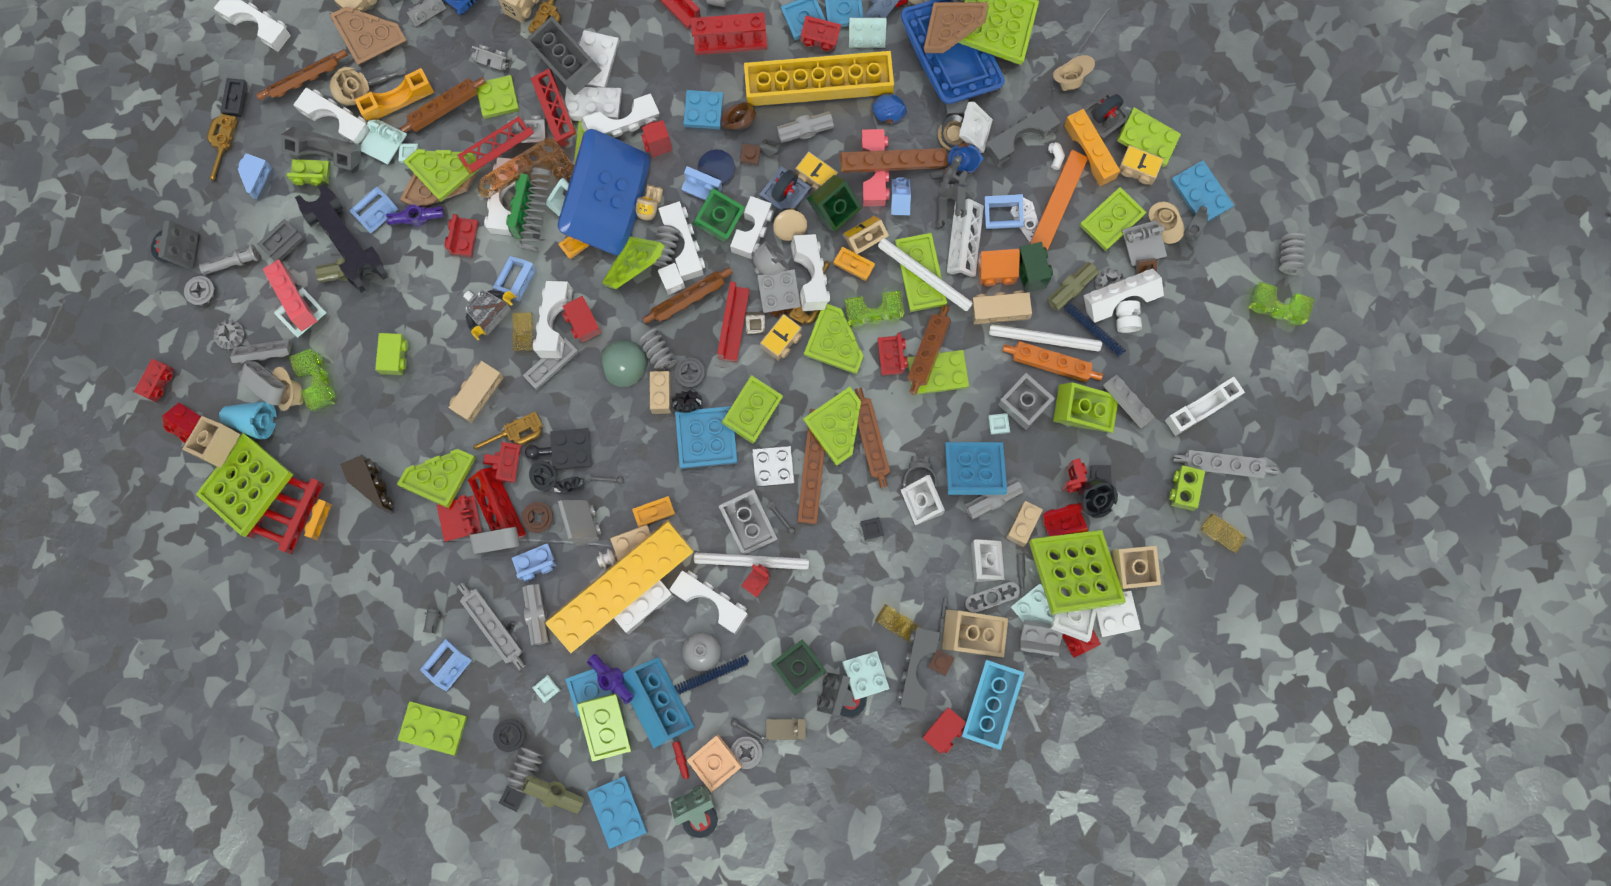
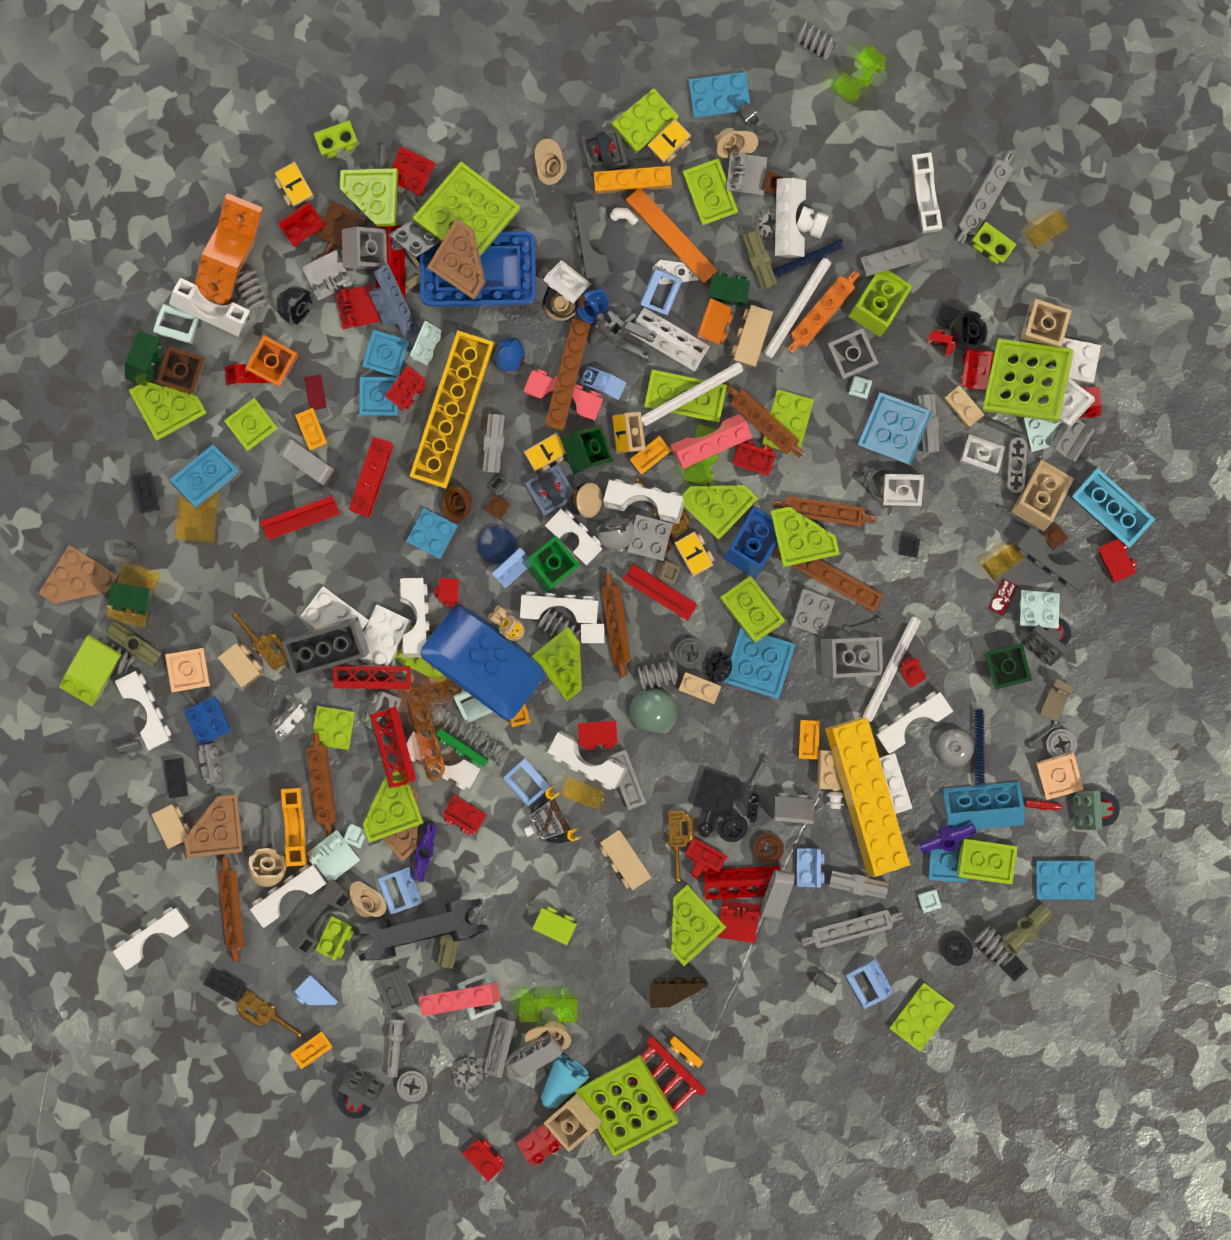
camera: 70 degrees left, 10 degrees up
none -> light orange plate [290,1031,333,1069]
none -> tan piece [349,881,386,918]
none -> coral arch [670,414,752,469]
none -> blue slope [723,506,777,578]
none -> dark red sticker [988,579,1018,617]

